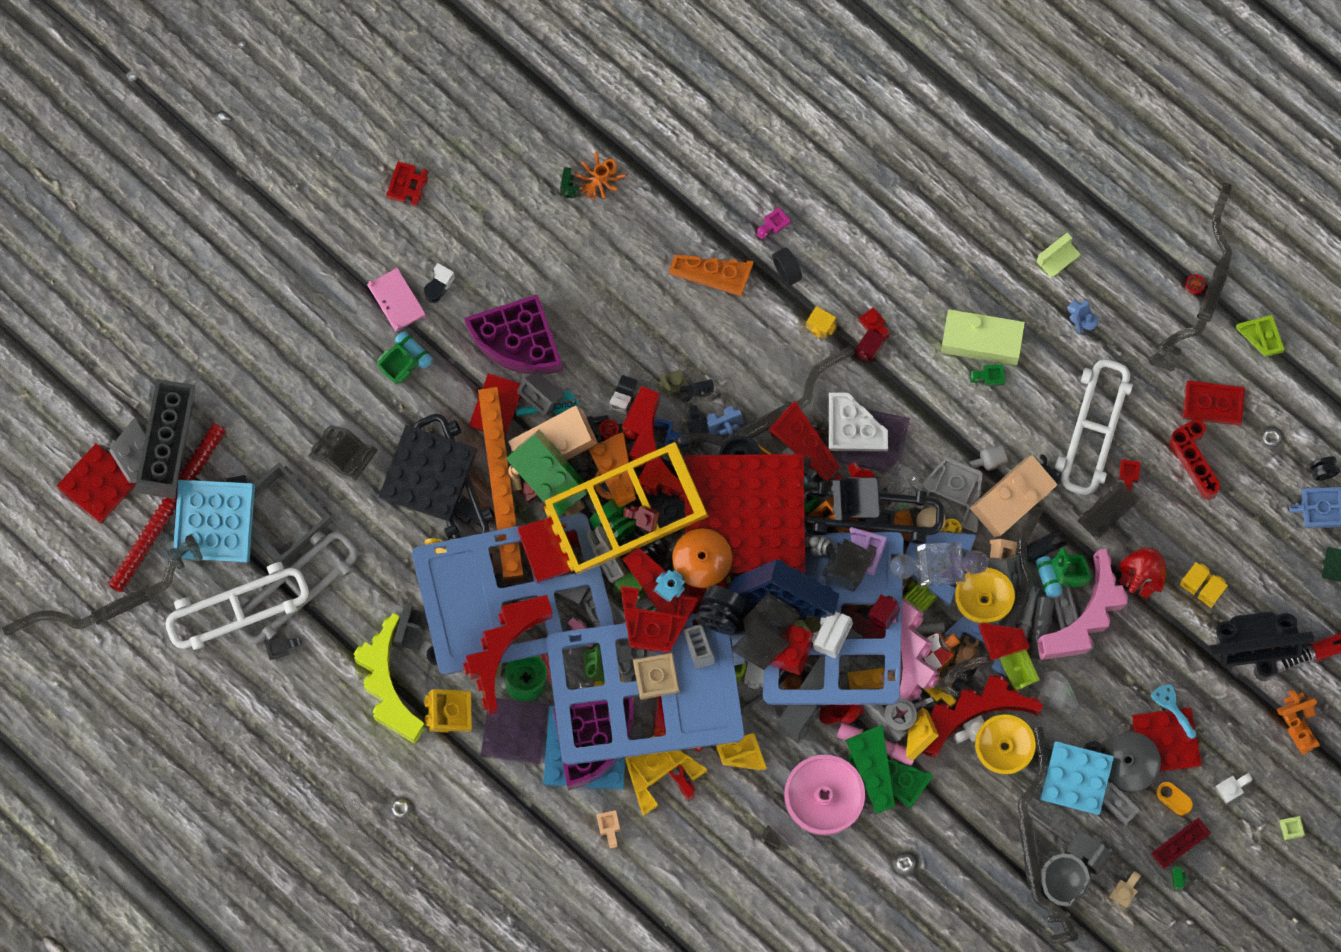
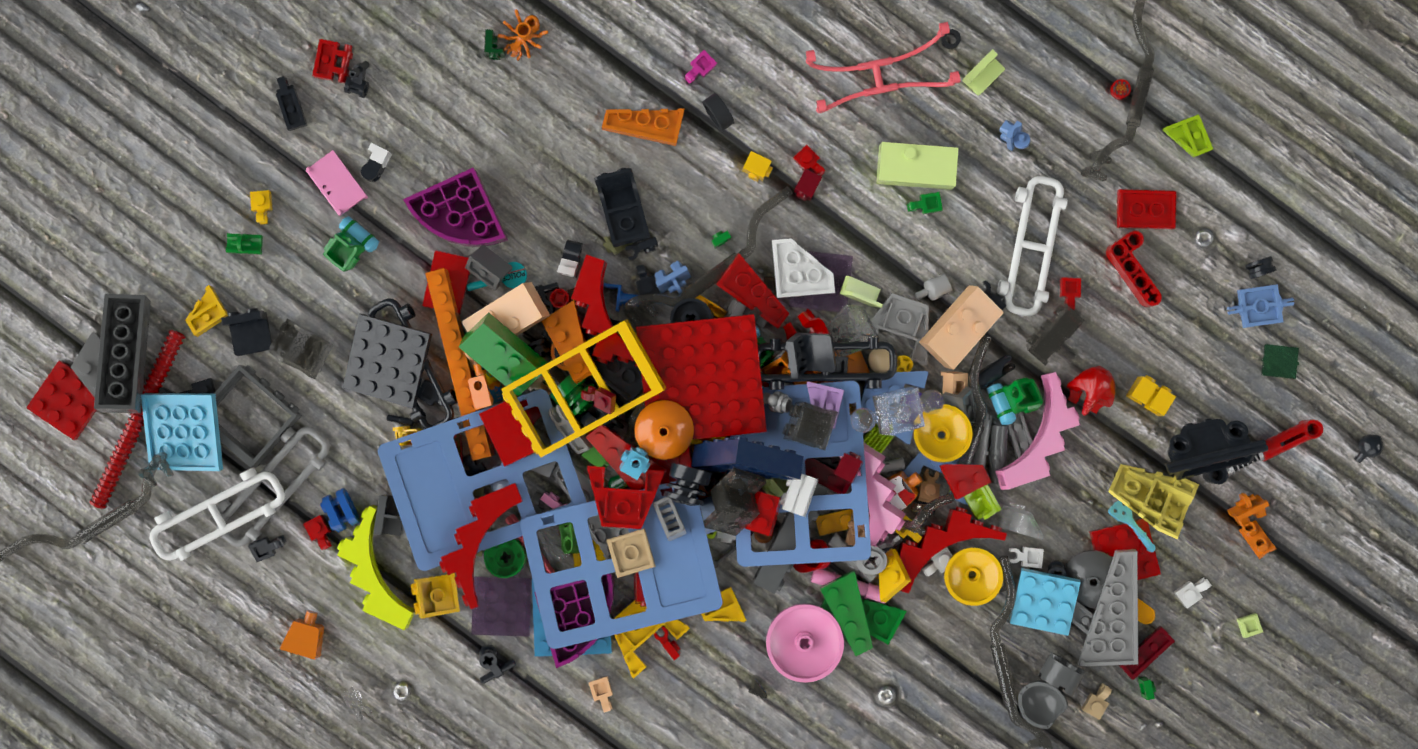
camera: 10 degrees left, 15 degrees up
none -> yellow wing [185,285,228,337]
none -> black bracket [221,308,273,356]
none -> green hips [226,233,263,255]
none -> yellow plate [250,190,273,225]
none -> black hinge [276,76,308,131]
none -> orange torso [280,610,324,660]
none -> red plate [303,515,332,550]
none -> blue brick [320,488,360,533]
none -> black piece [344,61,370,98]
none -> black pin [386,414,414,426]
none -> orange torso [468,363,504,410]
none -> black piece [479,644,516,684]
none -> black bracket [594,168,651,248]
none -> green plate [711,230,731,249]
none -> coral bar [806,22,960,113]
none -> yellowish green panel [840,276,883,308]
none -> black piece [941,29,961,49]
none -> white plate [1008,547,1044,569]
none -> light grey wing [1078,549,1138,666]
none -> light yellow wedge [1108,464,1199,539]

